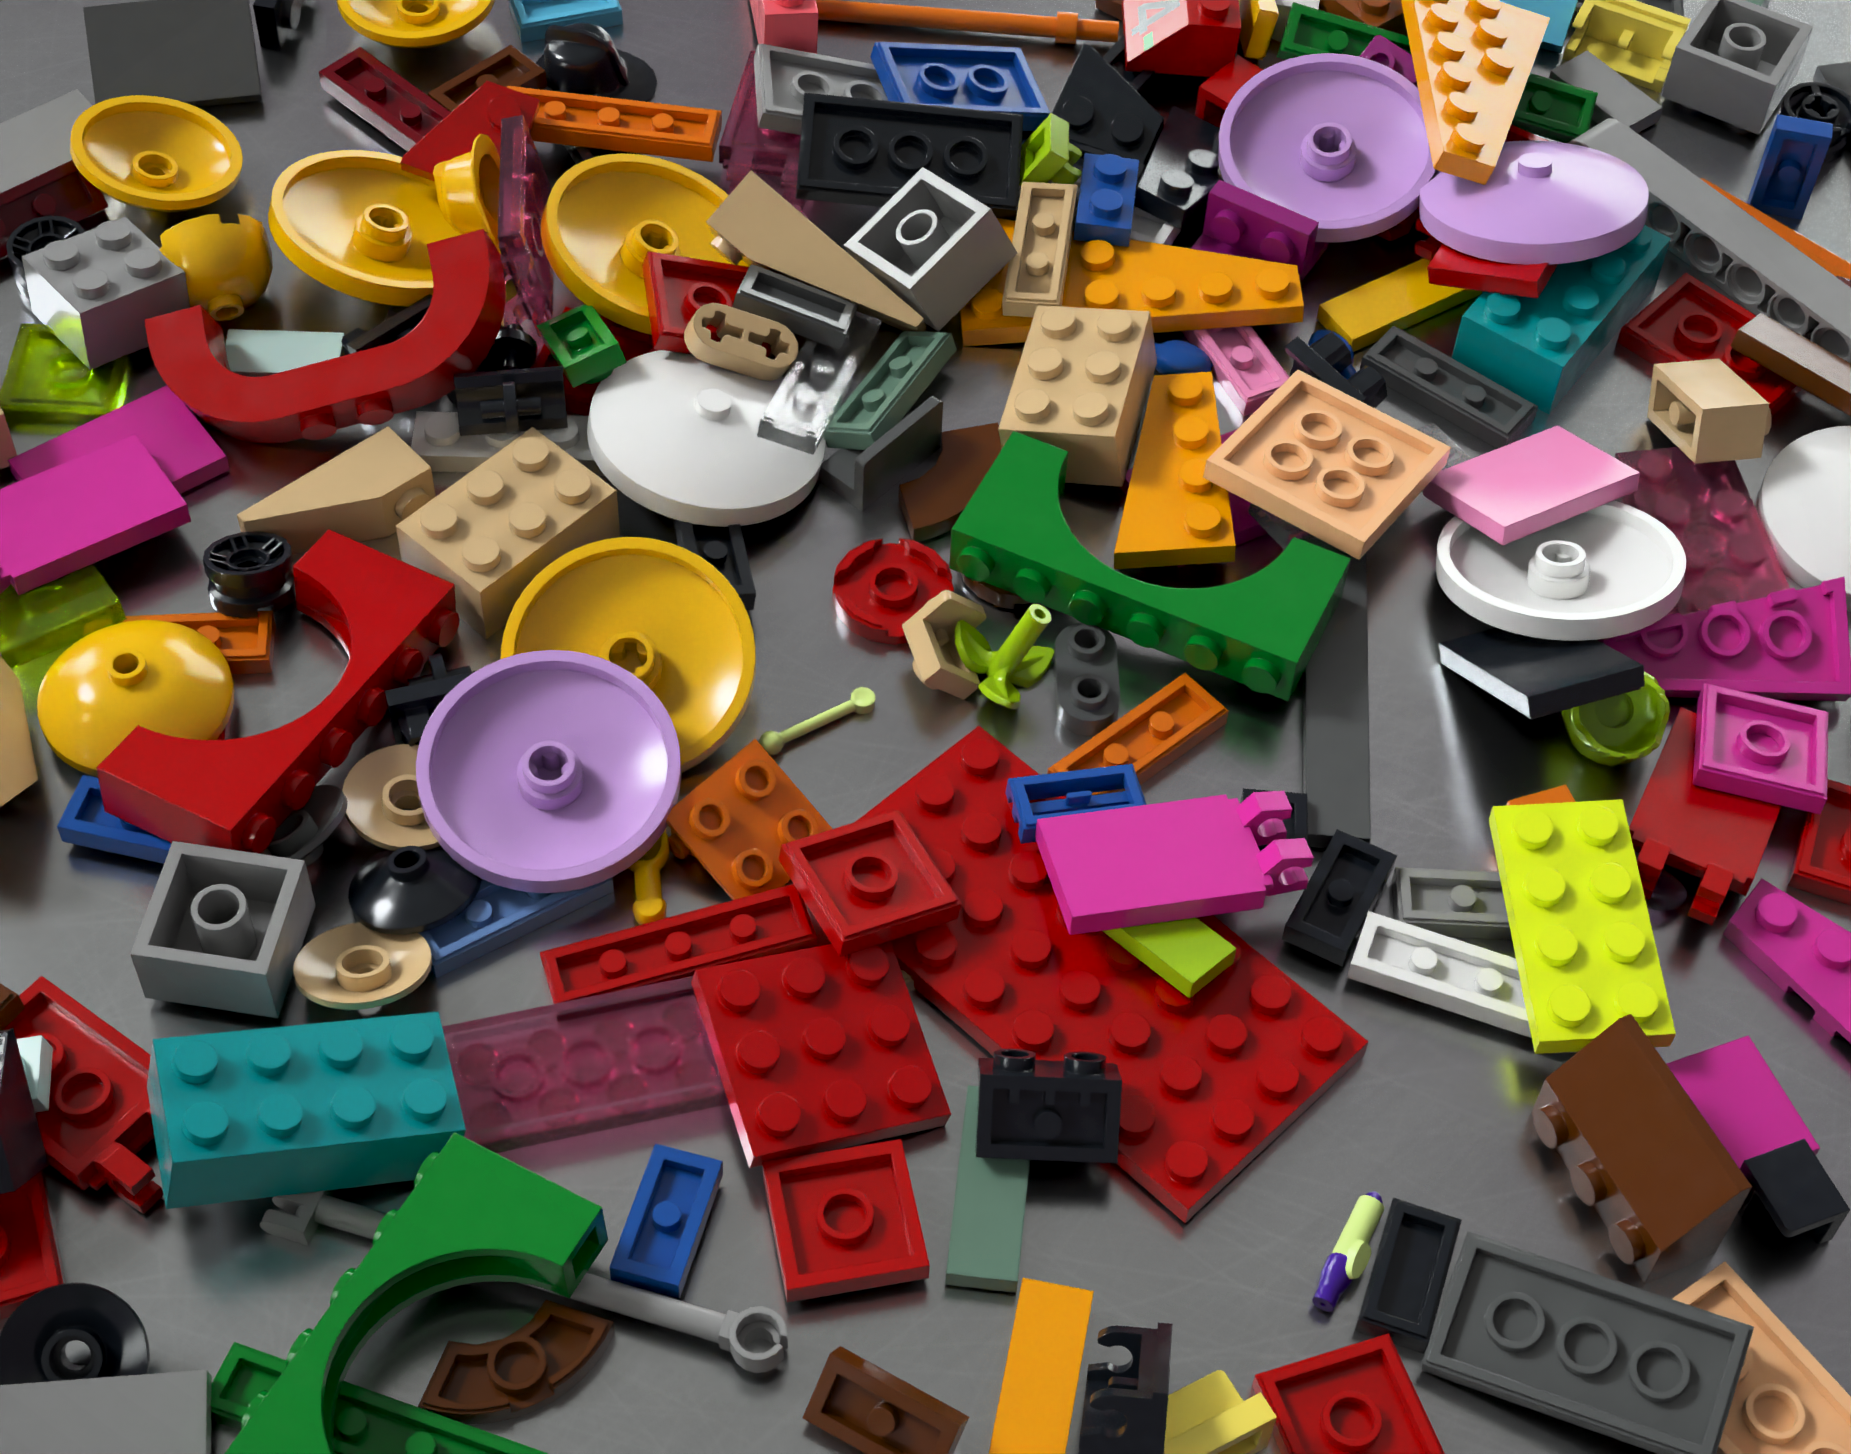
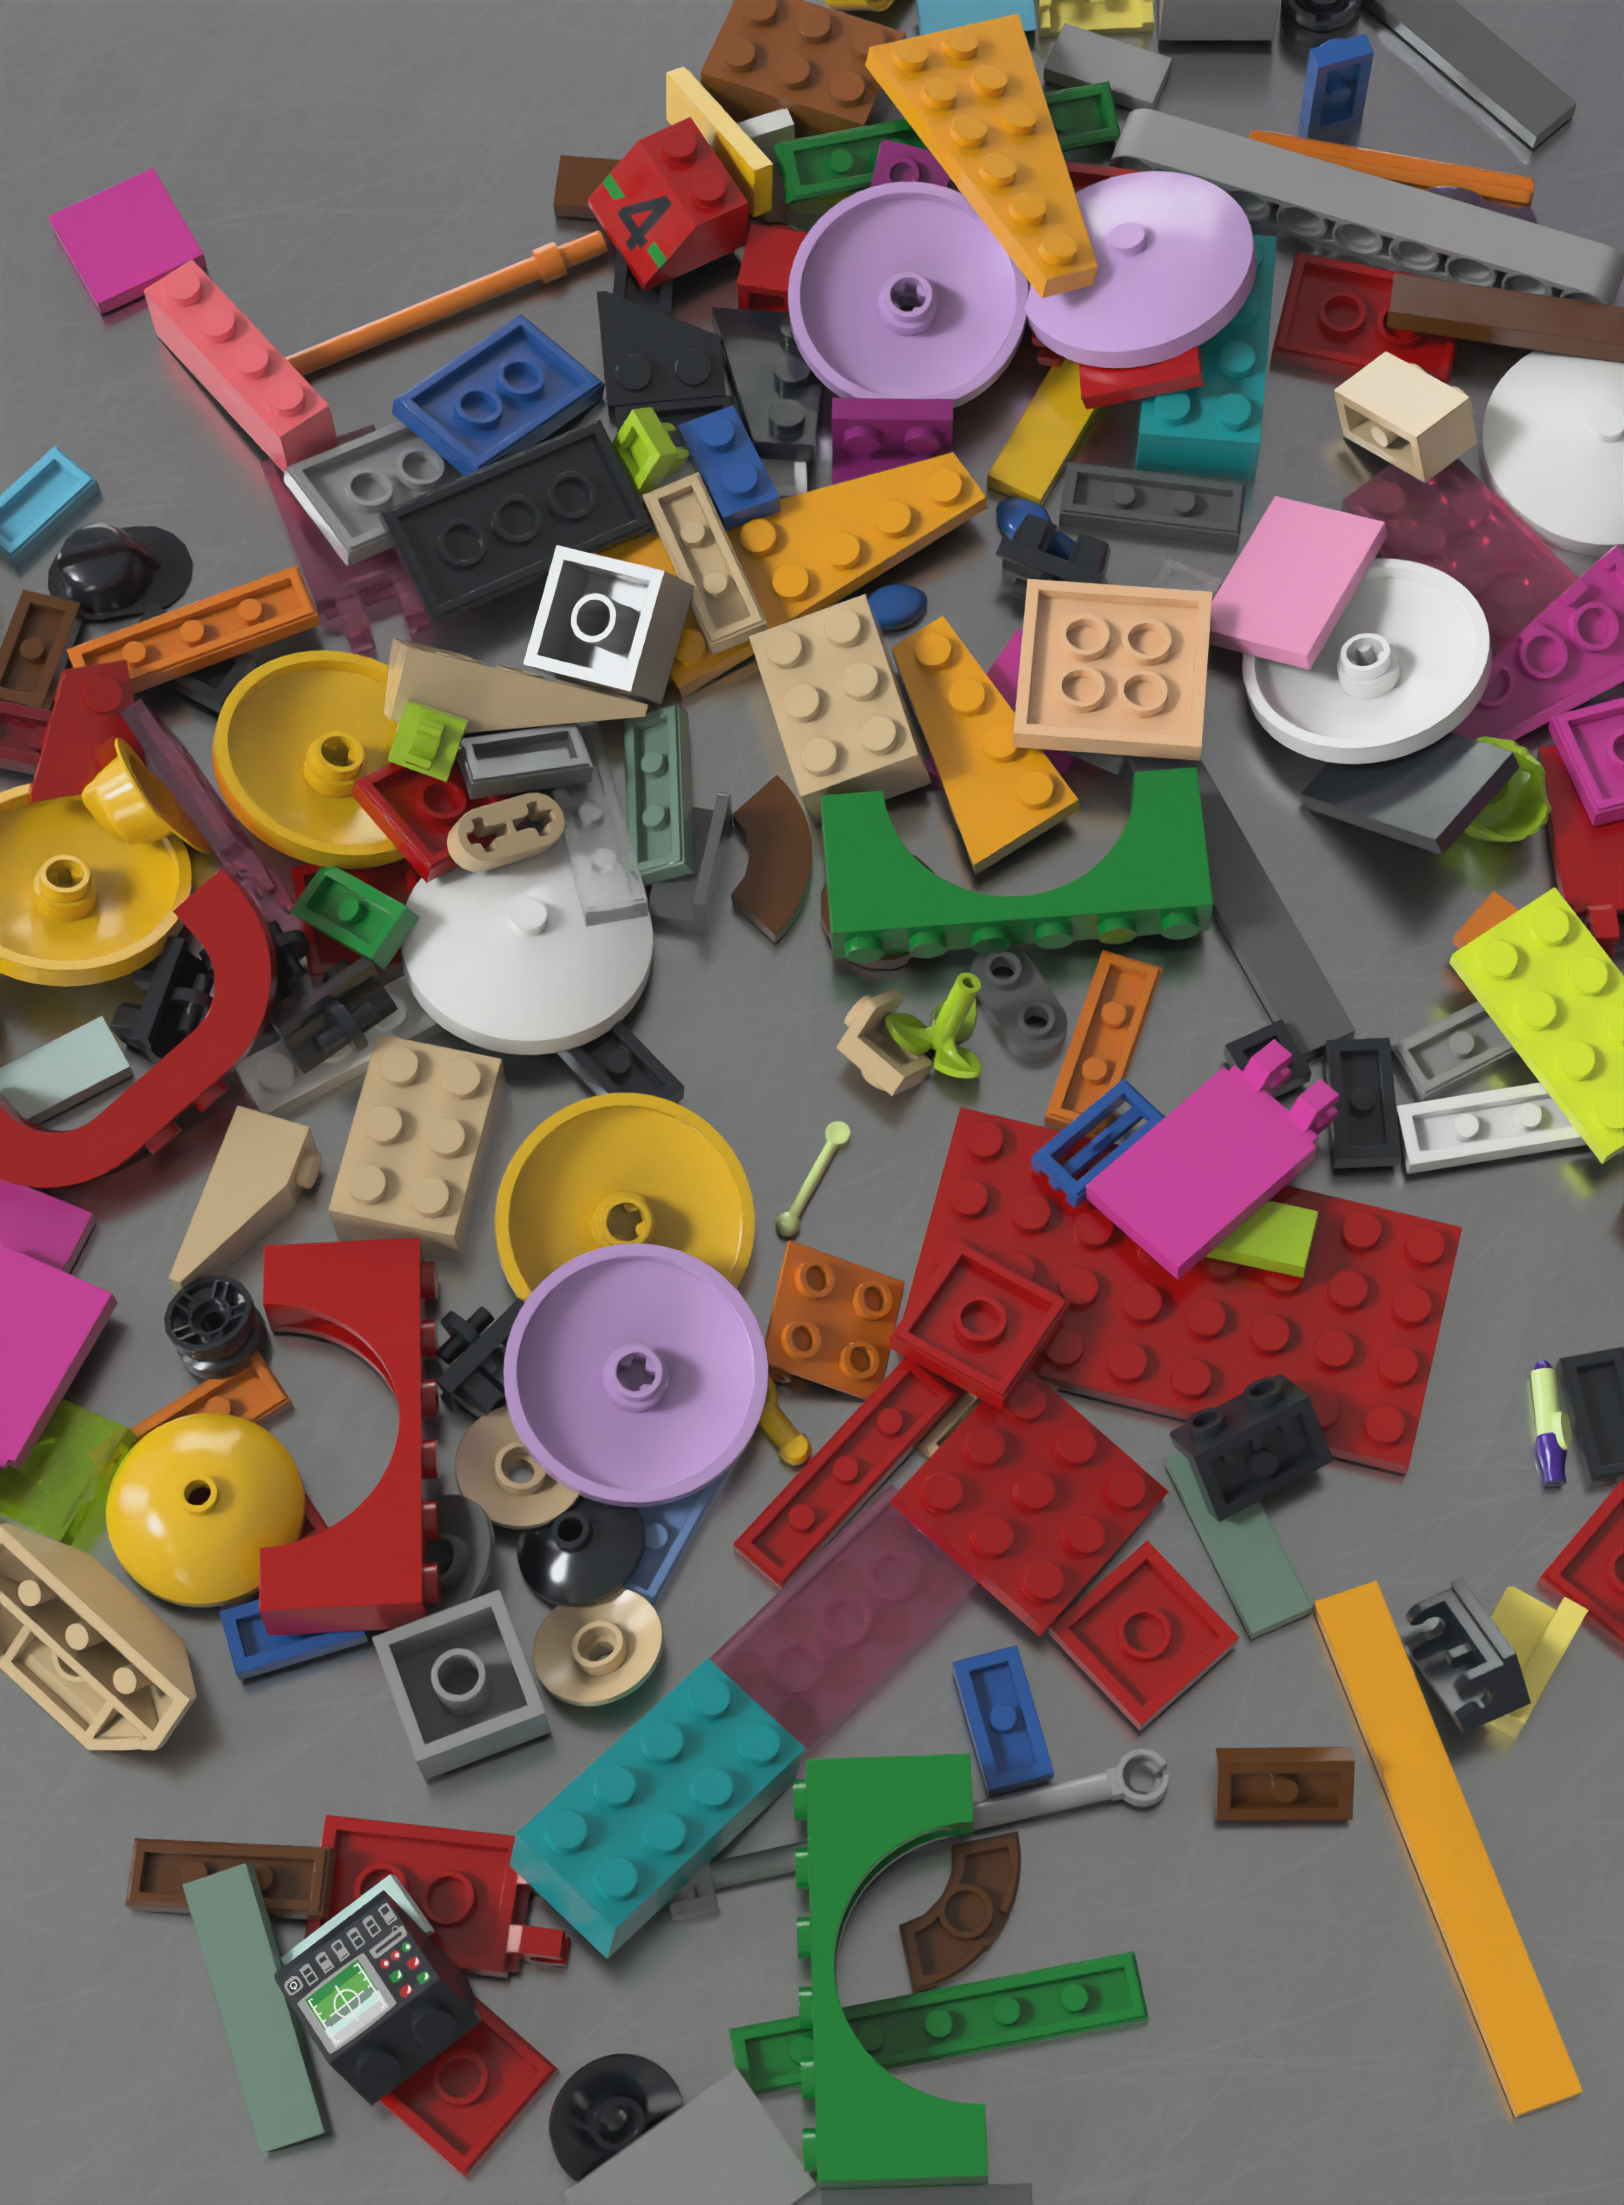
camera: 25 degrees left, 15 degrees up
red tile [832,538,954,645] -> none
bright pink tile [1181,326,1289,416] -> none
none -> lime tile [387,699,469,782]

